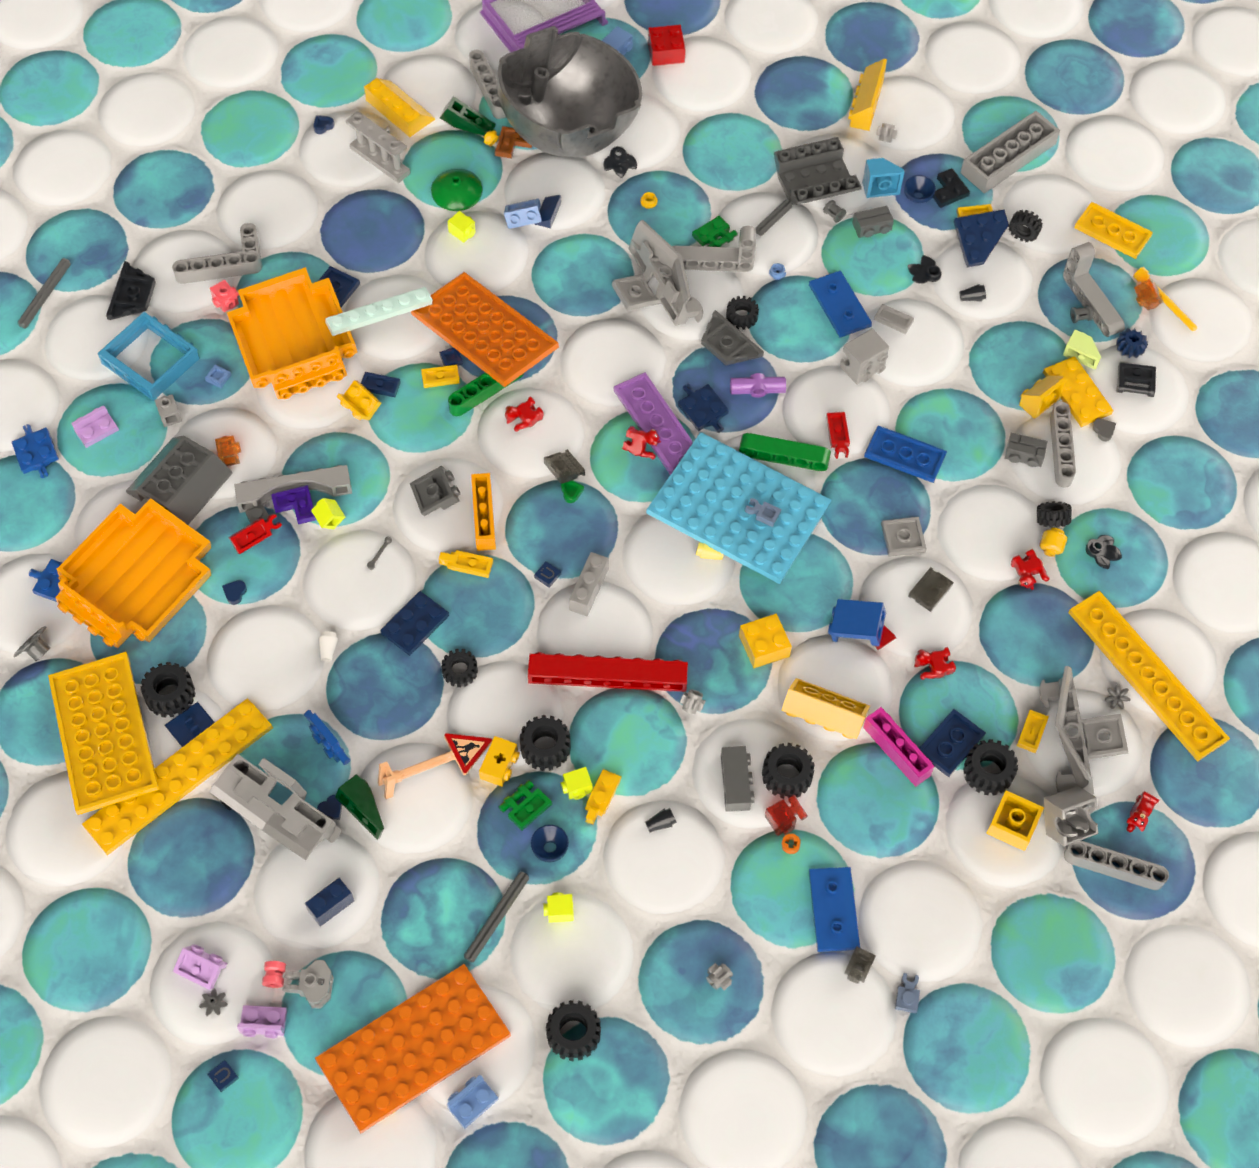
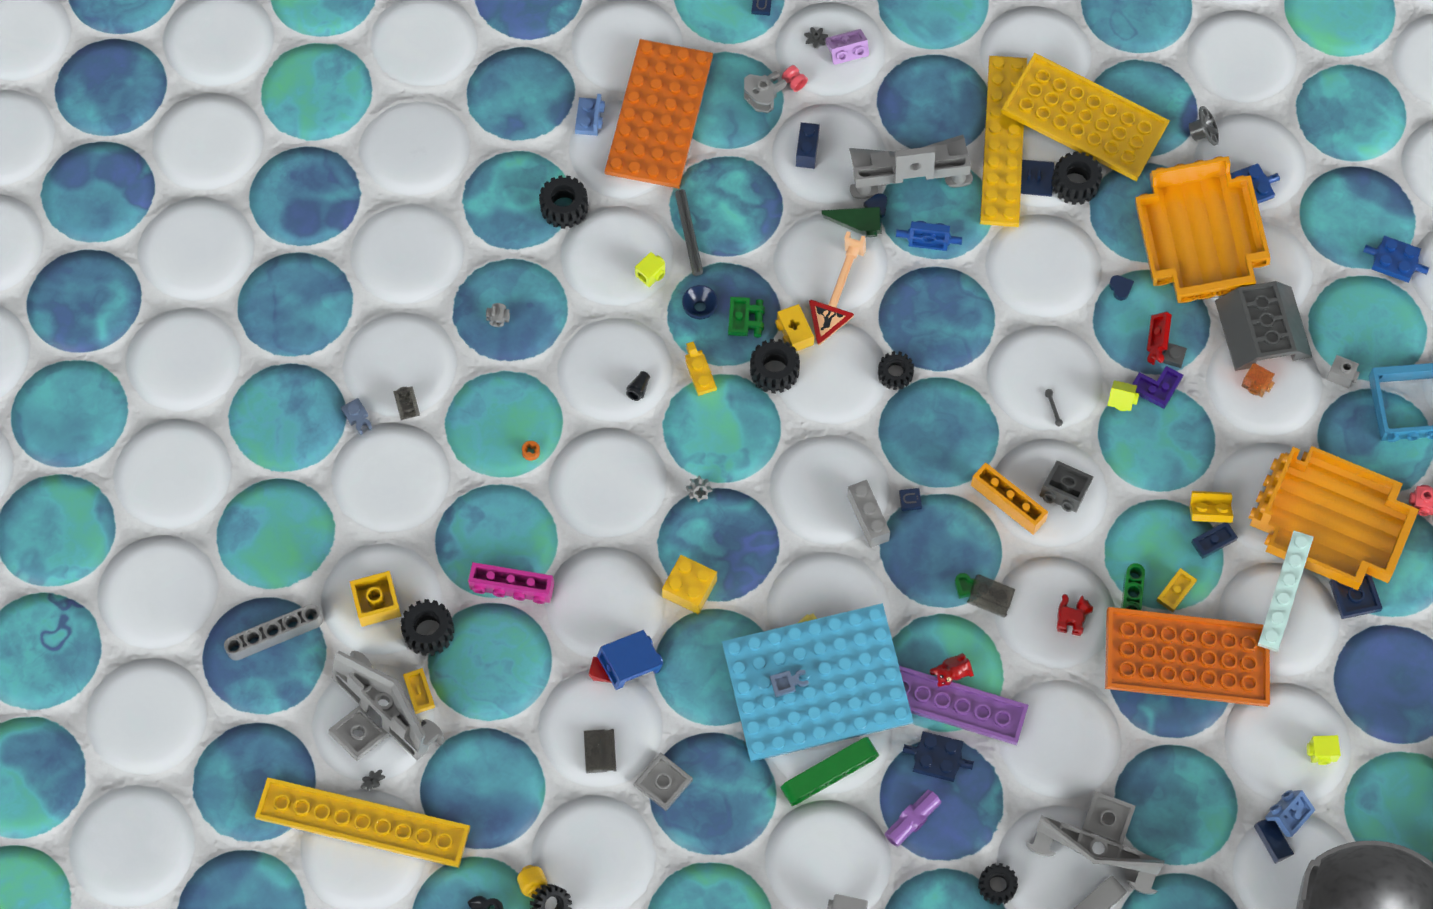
camera: 140 degrees right, 5 degrees up
lavender bracket [71,406,119,448] -> none
medium blue tile [205,365,231,388] -> none
light grey arch [234,465,352,513] -> none
lavender bracket [237,1005,287,1038] -> none
white cone [319,631,338,662] -> none
dark blue plate [380,591,449,656] -> none
green dish [431,169,482,211] -> none
dark blue plate [439,347,463,366] -> none
yellow hinge [439,550,493,578] -> none
red brick [528,652,688,692] -> none
neon yellow brick [560,767,592,800] -> none
dark grey wing [701,310,764,365] -> none
dark grey brick [721,746,755,812] -> none
black tyre [762,743,815,799] -> none
clear red brick [765,796,808,836] -> none
yellow slope [781,678,870,739] -> none
blue plate [809,867,860,952] -> none
red plate [826,412,850,459] -> none
blue plate [864,425,947,483] -> none
red animal [914,647,956,680] -> none
dark blue plate [919,709,986,777] -> none
red animal [1011,549,1050,590] -> none
light grey piece [1044,786,1098,846] -> none
red animal [1126,791,1159,832] -> none

